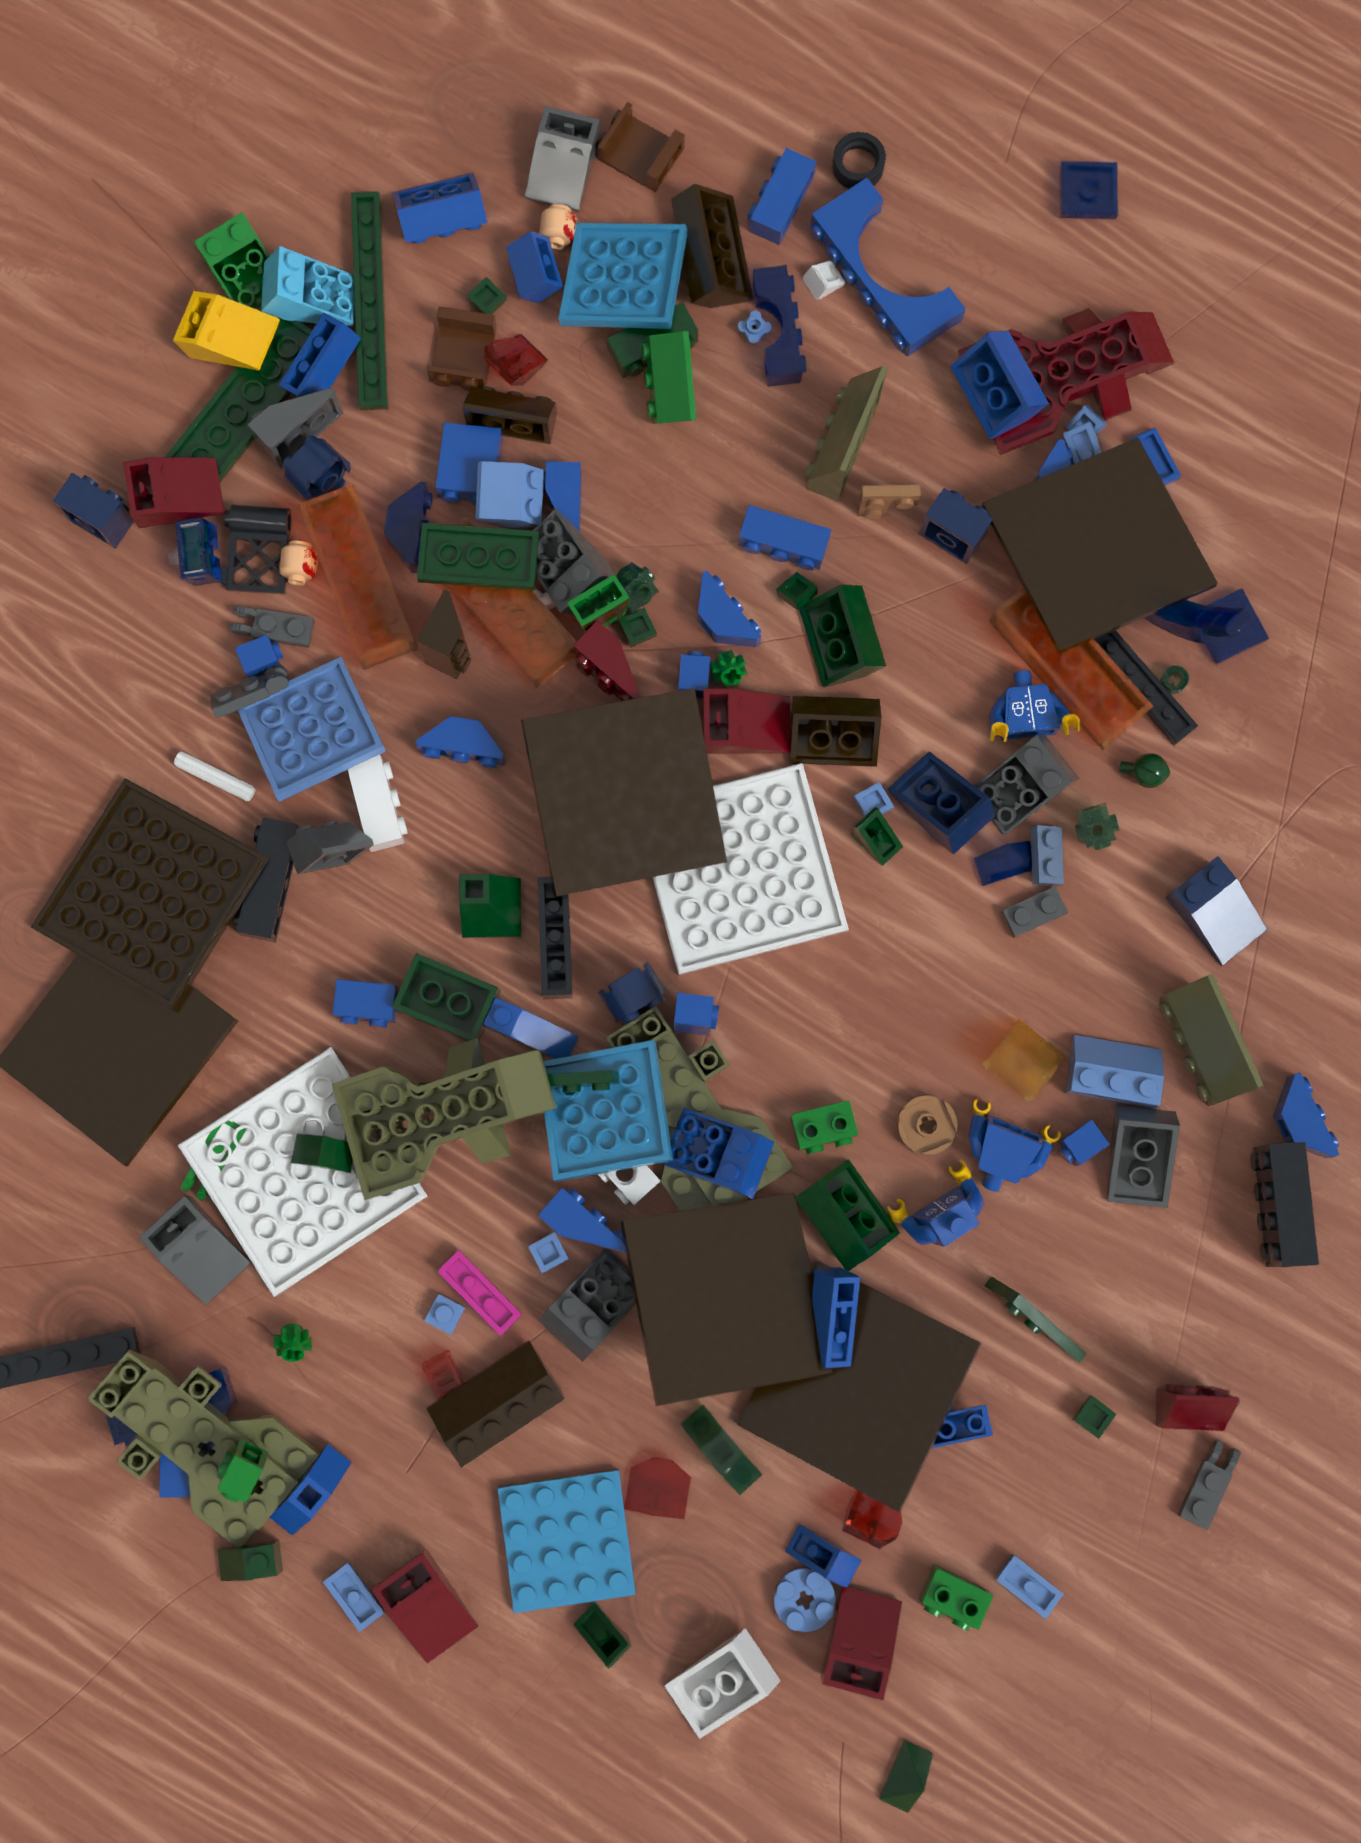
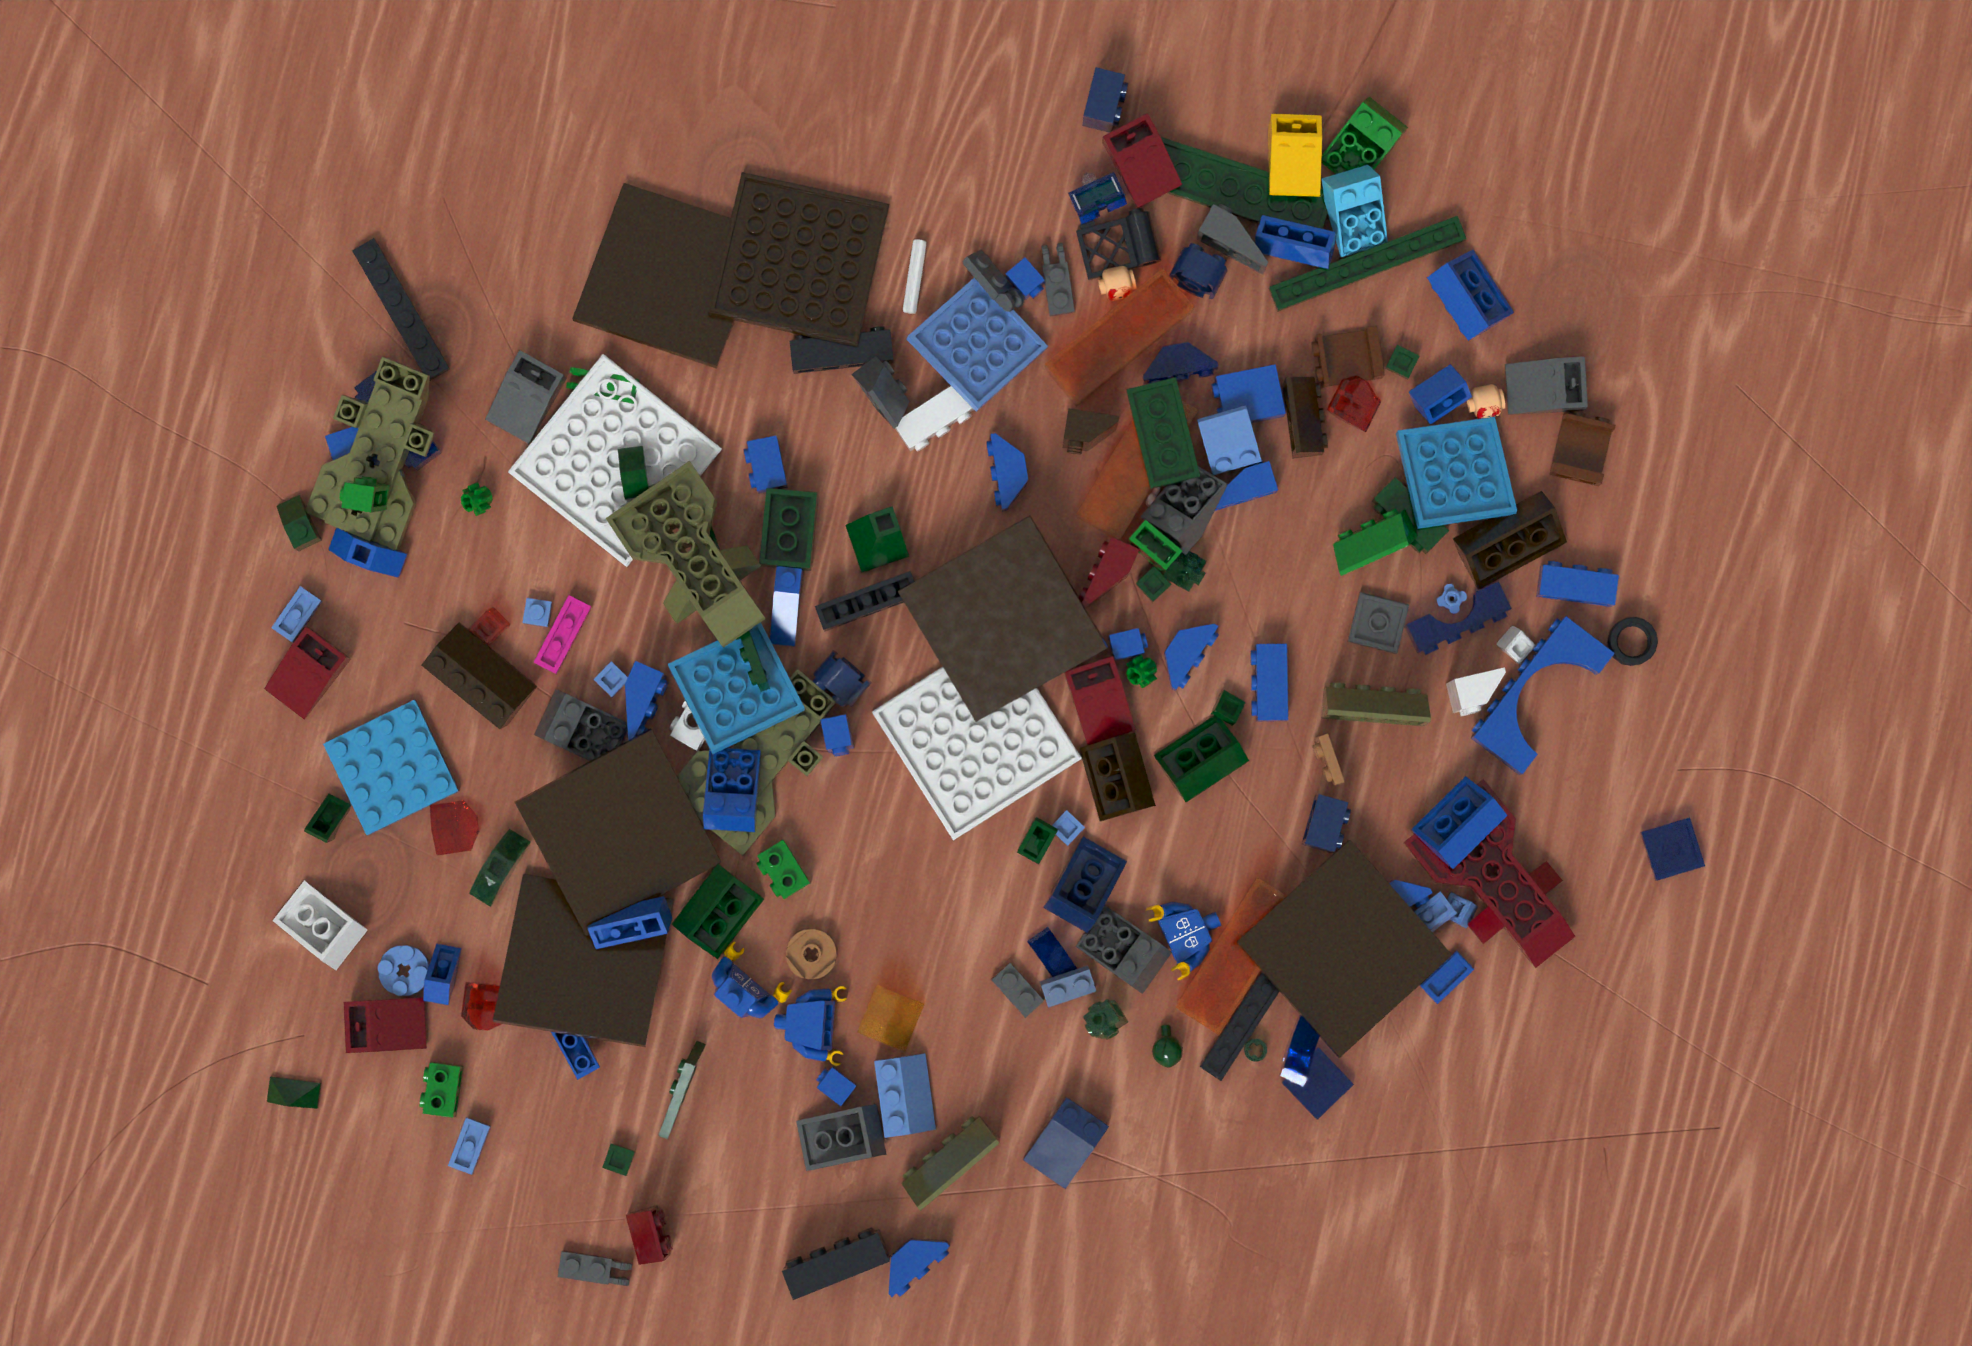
camera: 75 degrees right, 5 degrees up
none -> dark grey tile [1347,592,1409,654]
none -> white slope [1446,667,1506,716]

